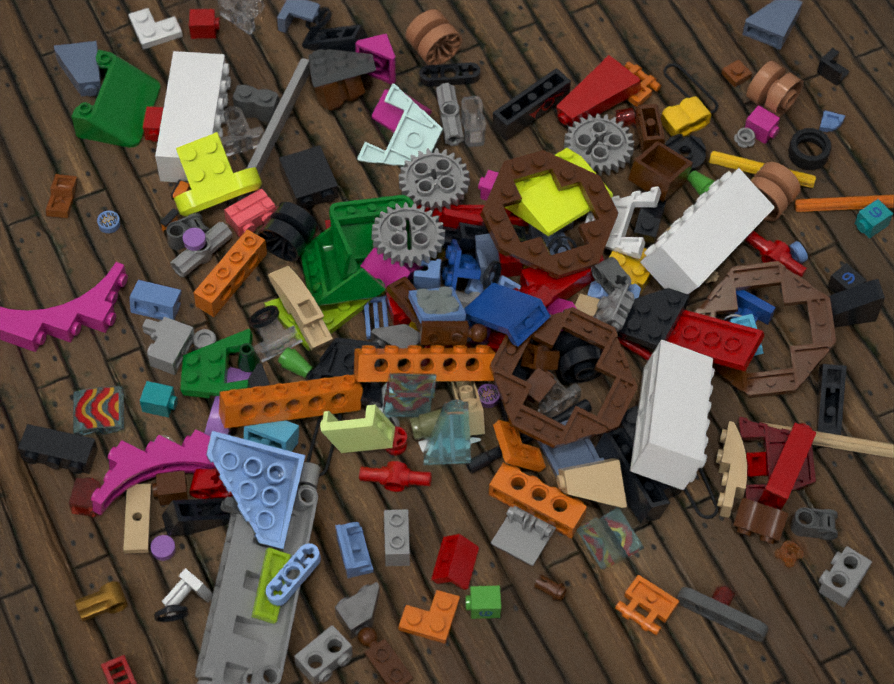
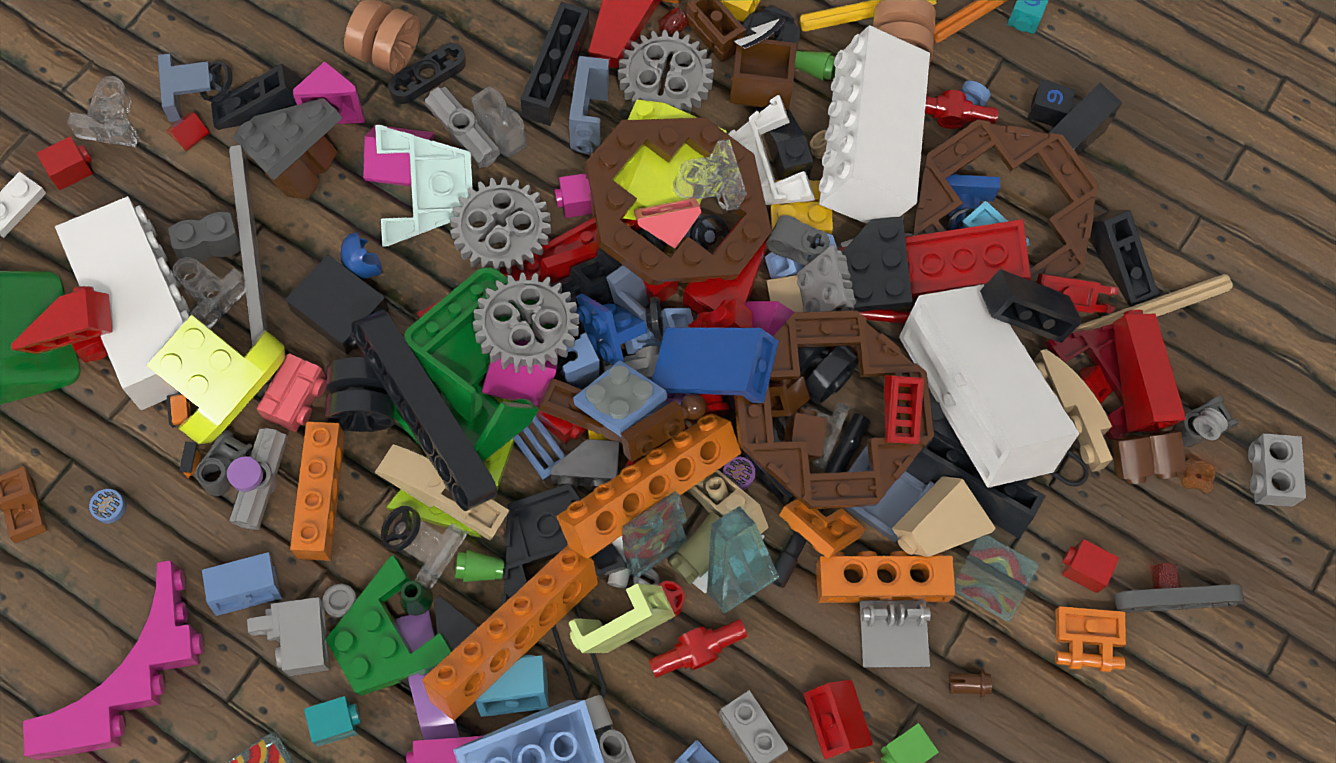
camera: 35 degrees left, 10 degrees up
none -> red slope [11,286,113,354]
none -> red slope [166,112,210,151]
none -> blue hair [340,232,383,279]
none -> black beam [351,311,497,511]
none -> sand blue panel [569,56,609,154]
none -> coral slope [634,197,701,248]
none -> clear tile [673,139,747,211]
none -> sticker [734,17,786,48]
none -> red slope [884,375,924,444]
none -> black brick [980,269,1082,343]
none -> red hinge [1036,273,1119,313]
none -> red brick [1062,539,1119,593]
none -> light grey bush [1193,408,1228,440]

